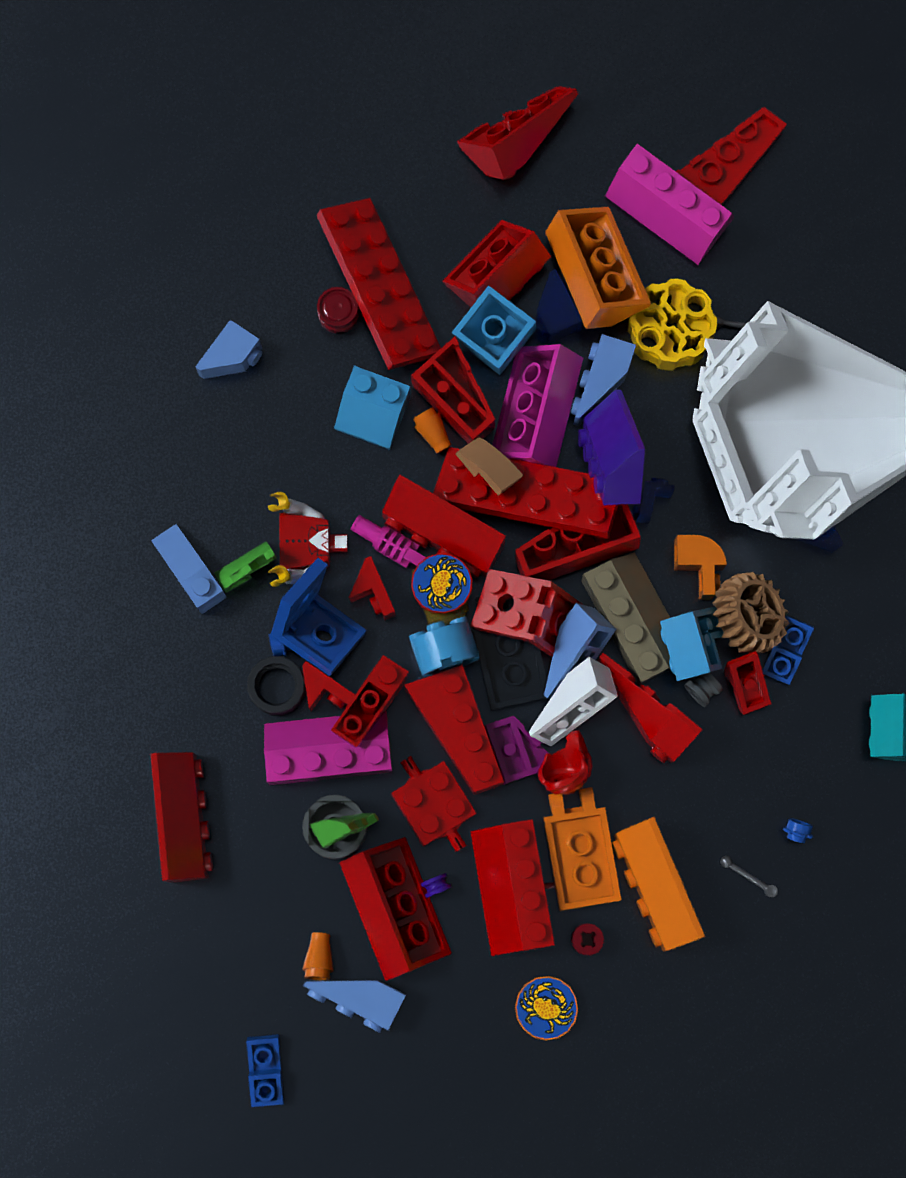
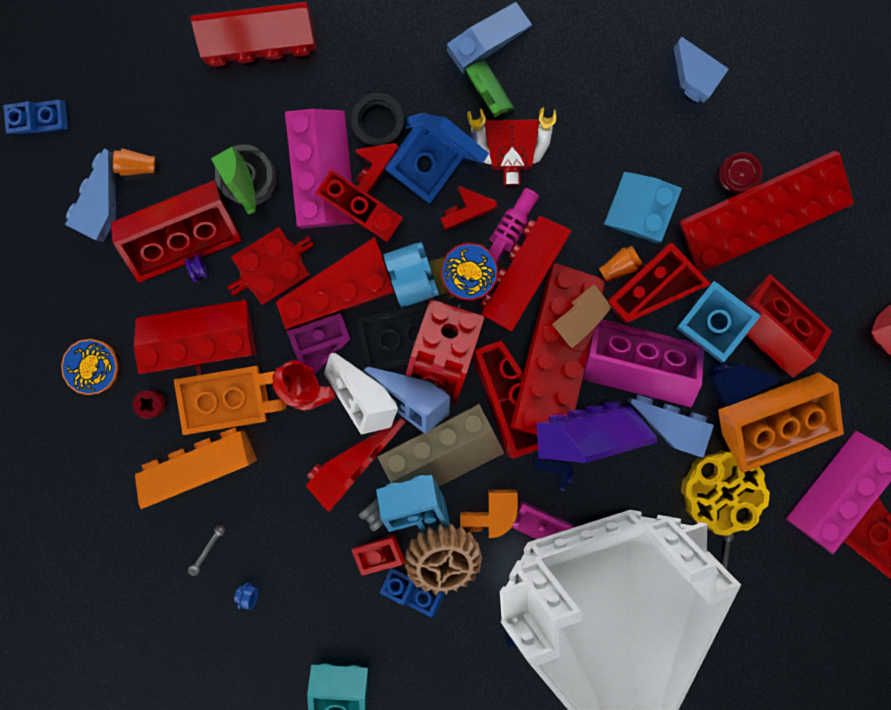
camera: 90 degrees right, 10 degrees up
none -> dark pink hinge [512,501,574,539]

